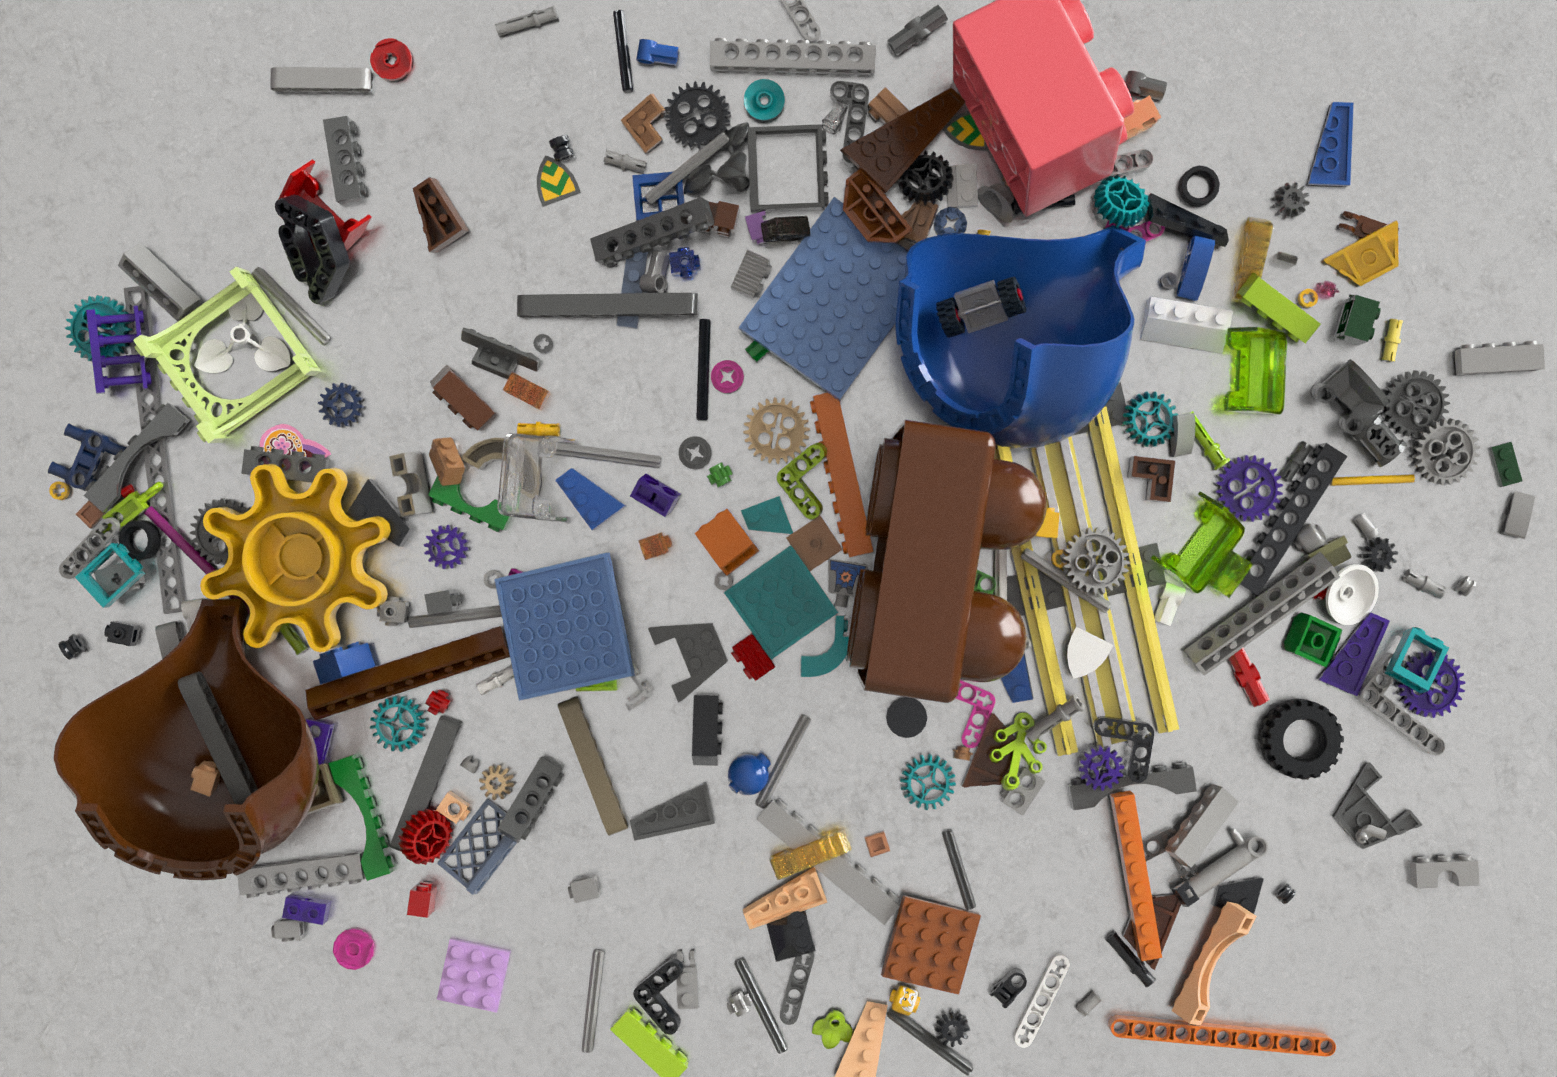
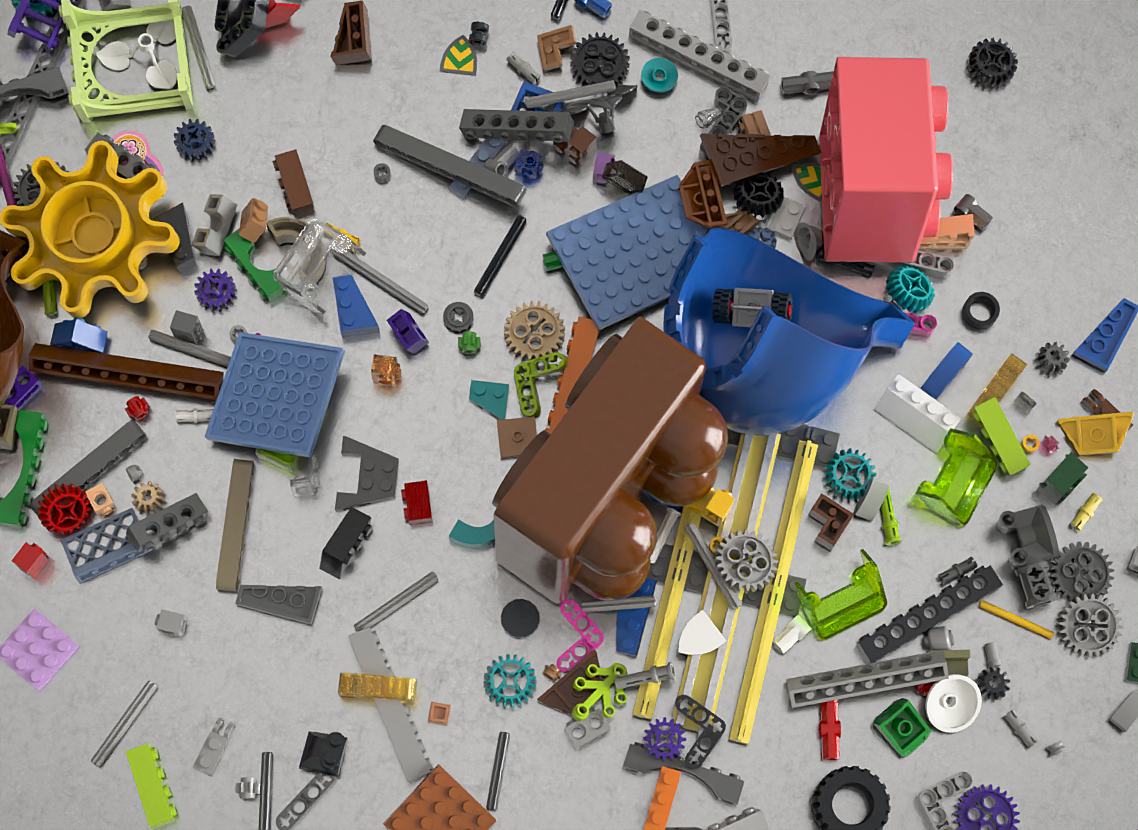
camera: 20 degrees right, 15 degrees down
teal gear [370,696,426,752] -> none
light grey brick [377,597,409,626] -> none
dark grey bracket [461,328,540,380] -> none
clear orange brick [503,372,551,411] -> none
black beam [633,958,684,1035] -> none
orange brick [694,509,759,576] -> none
dark pink gear [711,360,744,393] -> none
light grey bush [714,572,733,590] -> none
teal plate [724,545,839,660] -> none
blue brick [728,753,771,795] -> none
light grey brick [731,250,772,299] -> none
light nougat wing [743,867,827,929] -> none
dark grey window [747,124,829,213] -> none
black wing [1147,193,1229,247] -> none
light grey hinge [1161,272,1178,289] -> none
clear neon green bracket [1208,550,1253,598] -> none
dark purple gear [1215,455,1283,522] -> none
dark purple wing [1317,612,1390,696] -> none
teal window [1385,627,1449,694] -> none

